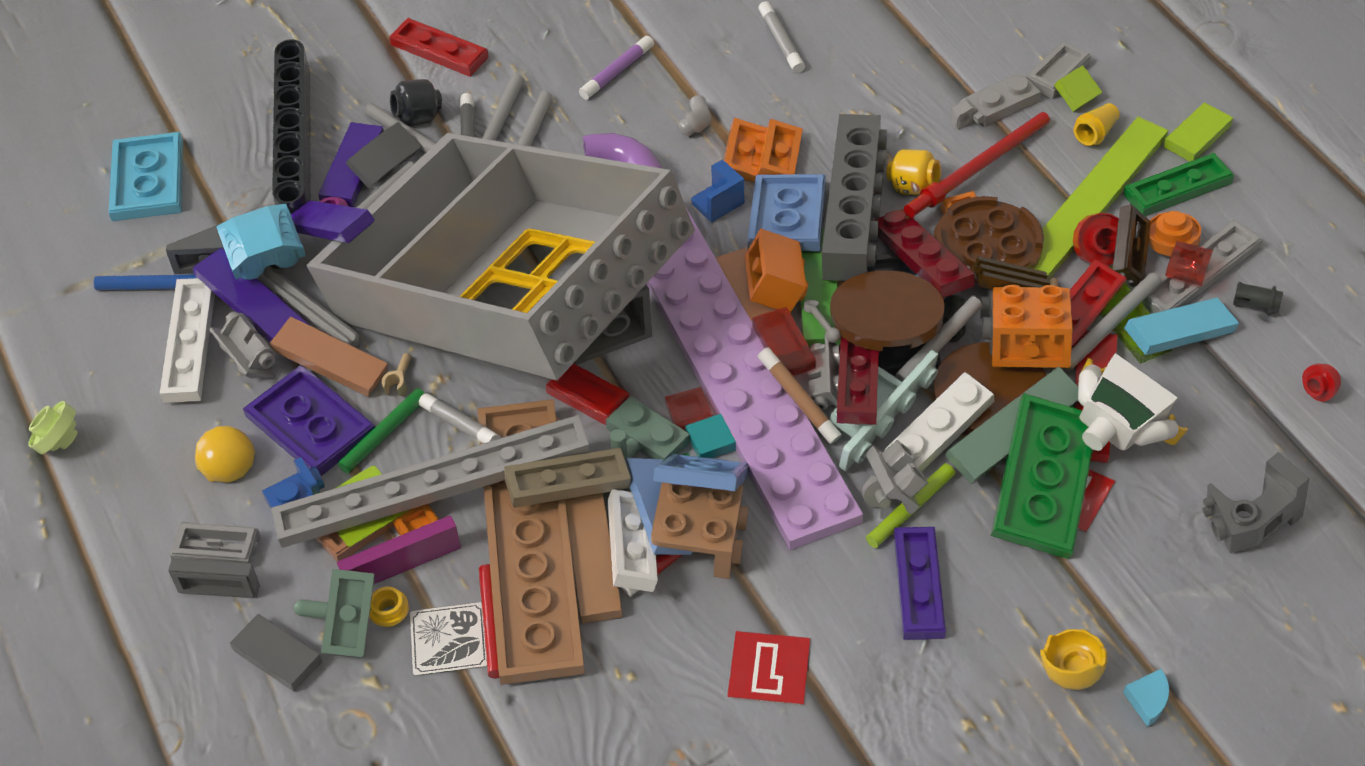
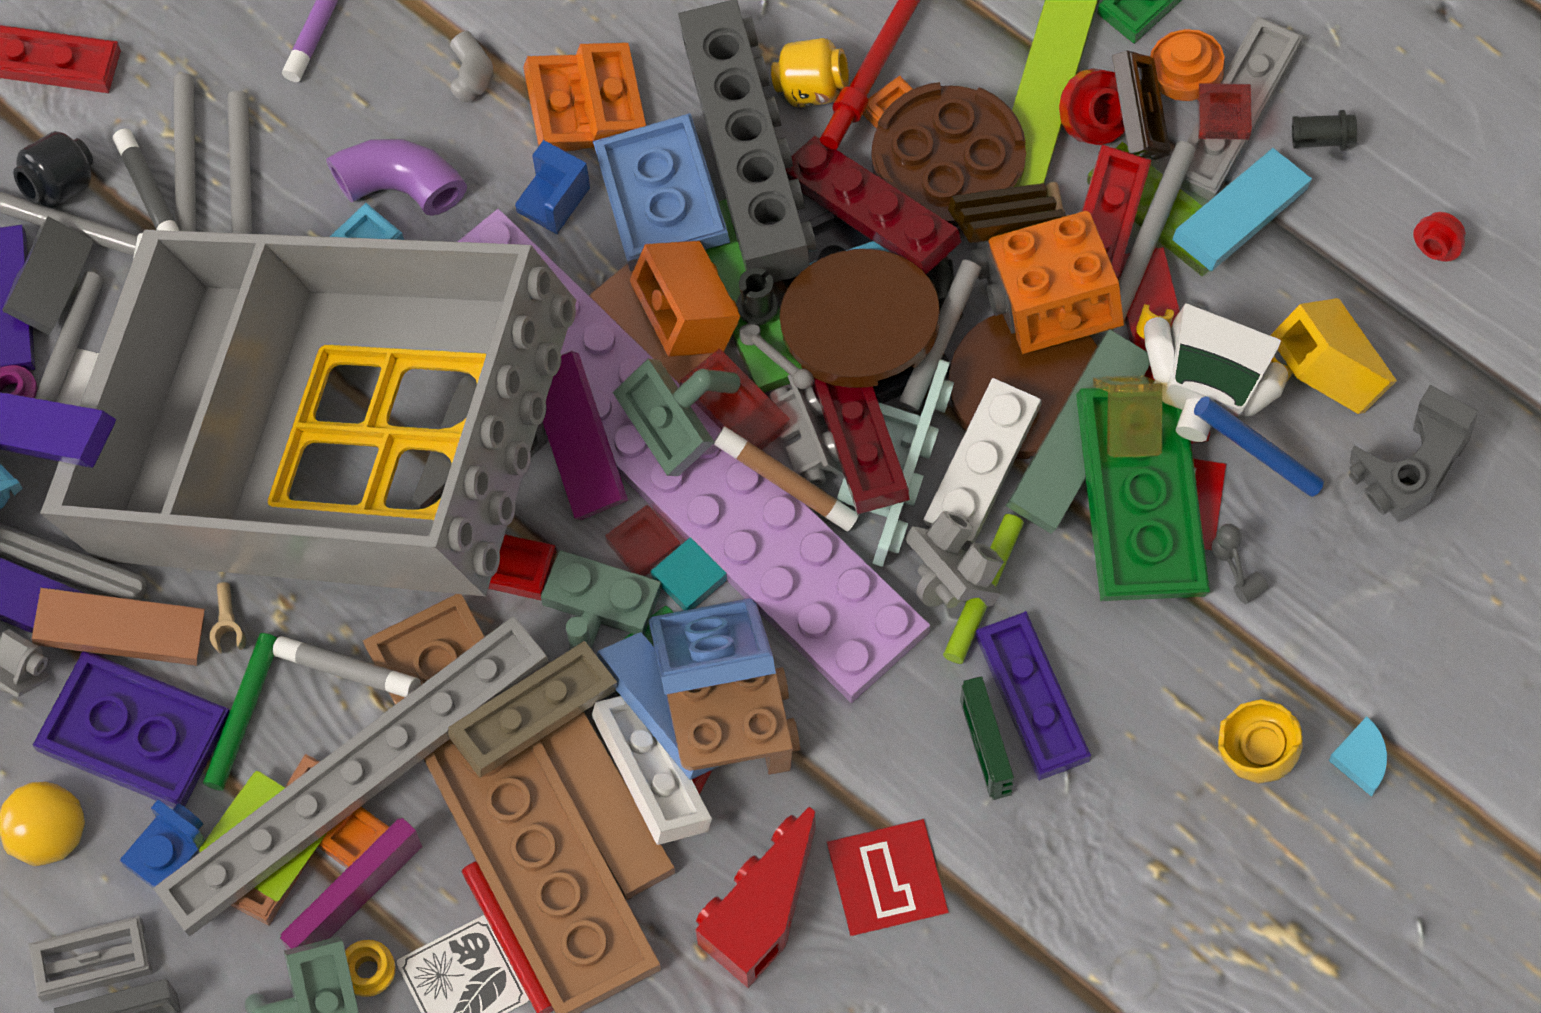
camera: 20 degrees left, 15 degrees up
none -> magenta tile [543,351,629,520]
none -> sand green plate [612,358,740,476]
none -> red slope [695,807,816,988]
none -> pearl dark grey pin [736,267,778,325]
none -> dark green tile [960,676,1014,800]
none -> clear yellow bracket [1093,376,1162,457]
none -> blue bar [1194,396,1324,497]
none -> dark grey piece [1212,524,1268,604]
none -> yellow slope [1270,298,1397,414]

